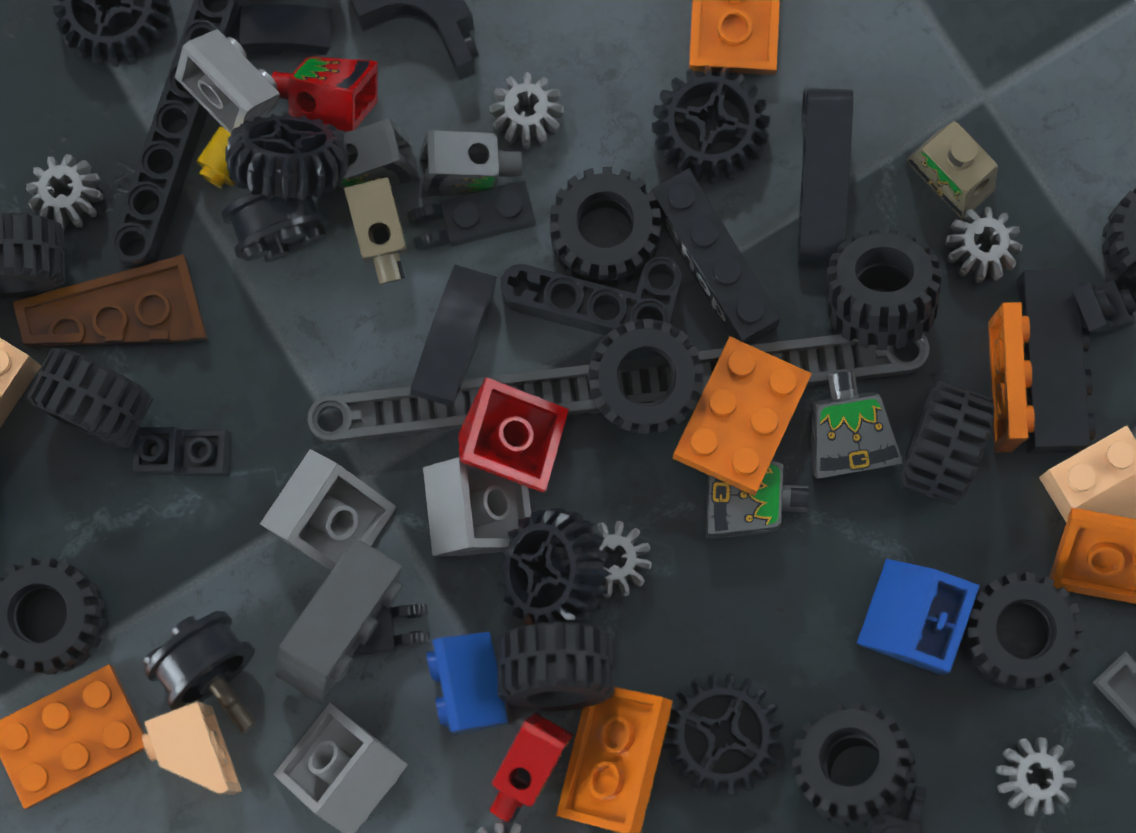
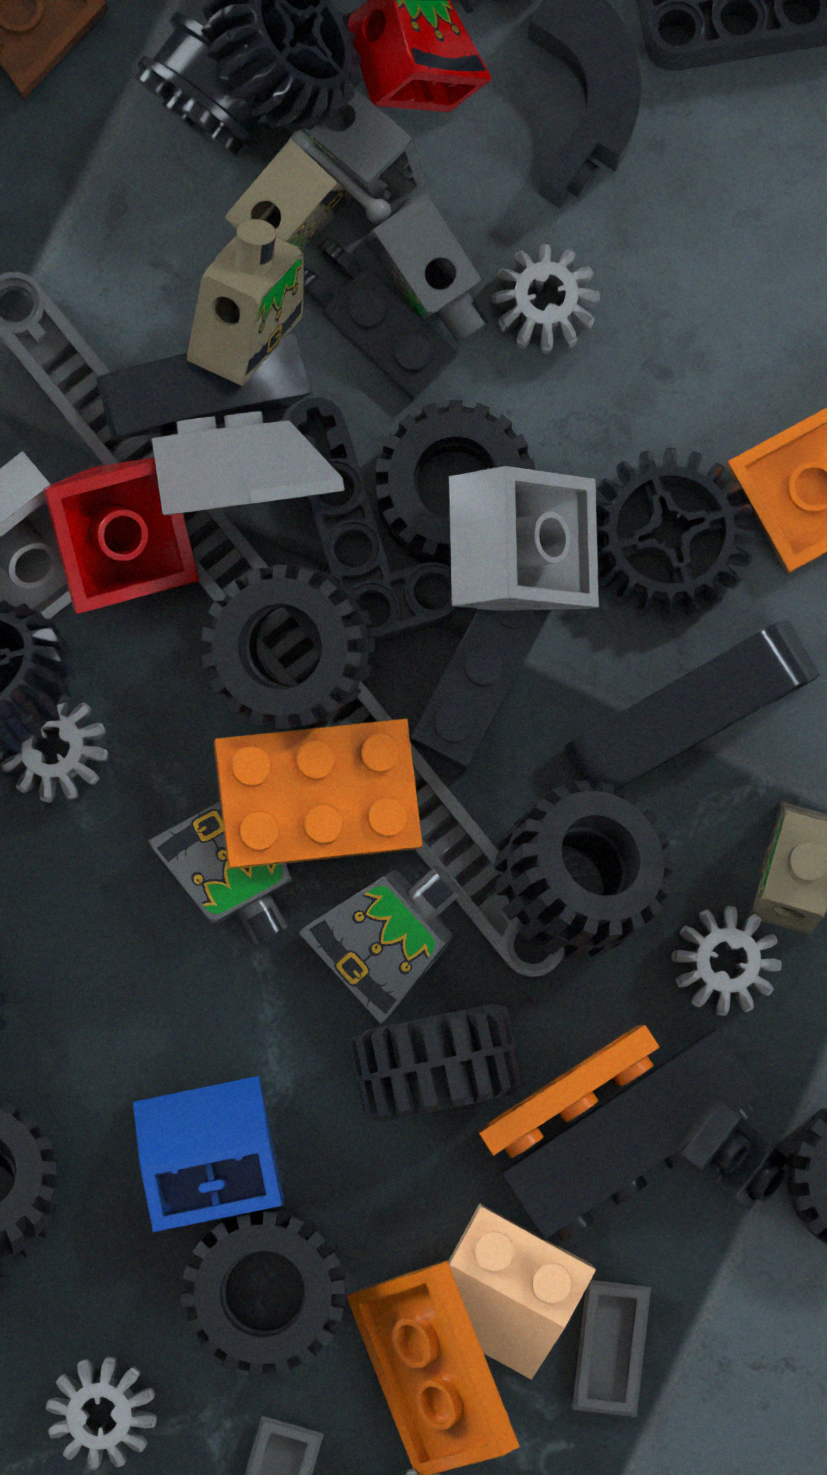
camera: 55 degrees right, 5 degrees up
none -> light grey slope [152,411,344,515]
none -> dark tan torso [187,219,304,386]
none -> light grey hinge [289,130,391,224]
none -> light grey slope [449,466,599,611]

